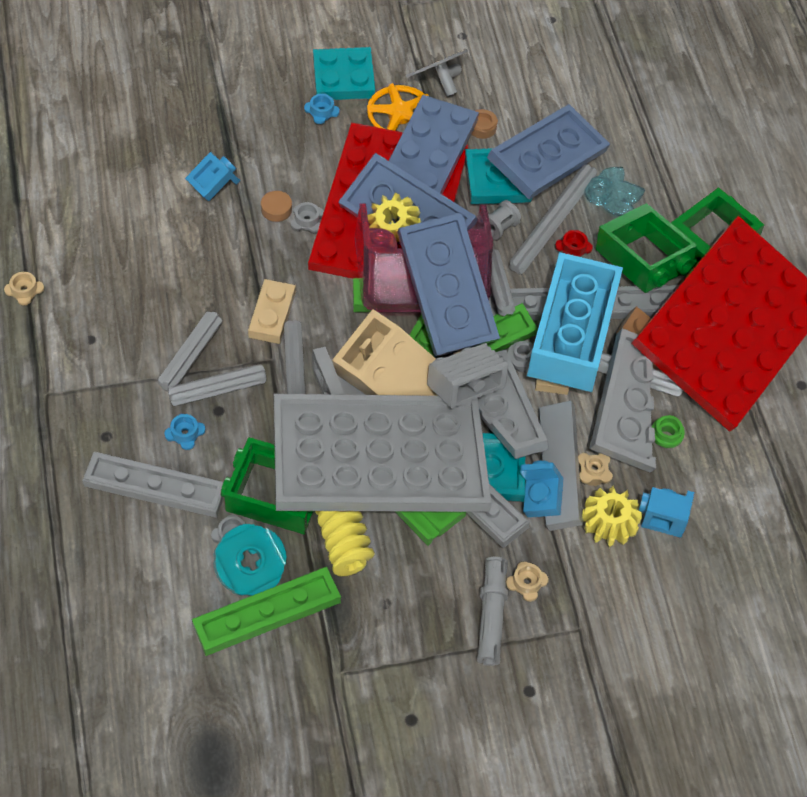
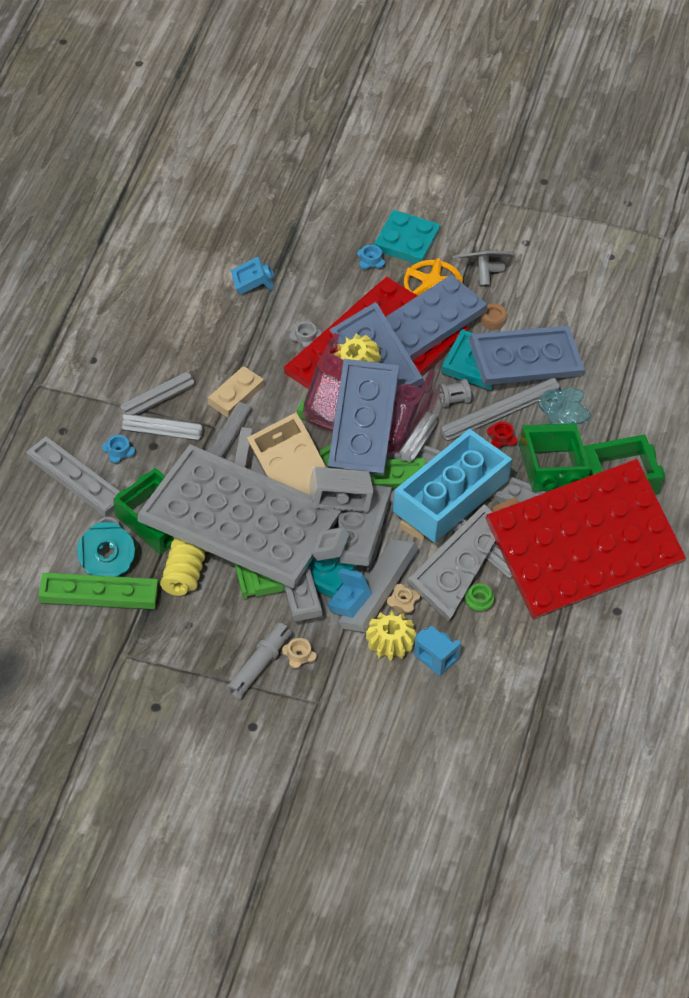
camera: 30 degrees right, 5 degrees down
tan plate [4,272,44,305] -> none
medium nougat tile [261,191,292,222] -> none
none -> light grey plate [311,527,349,561]

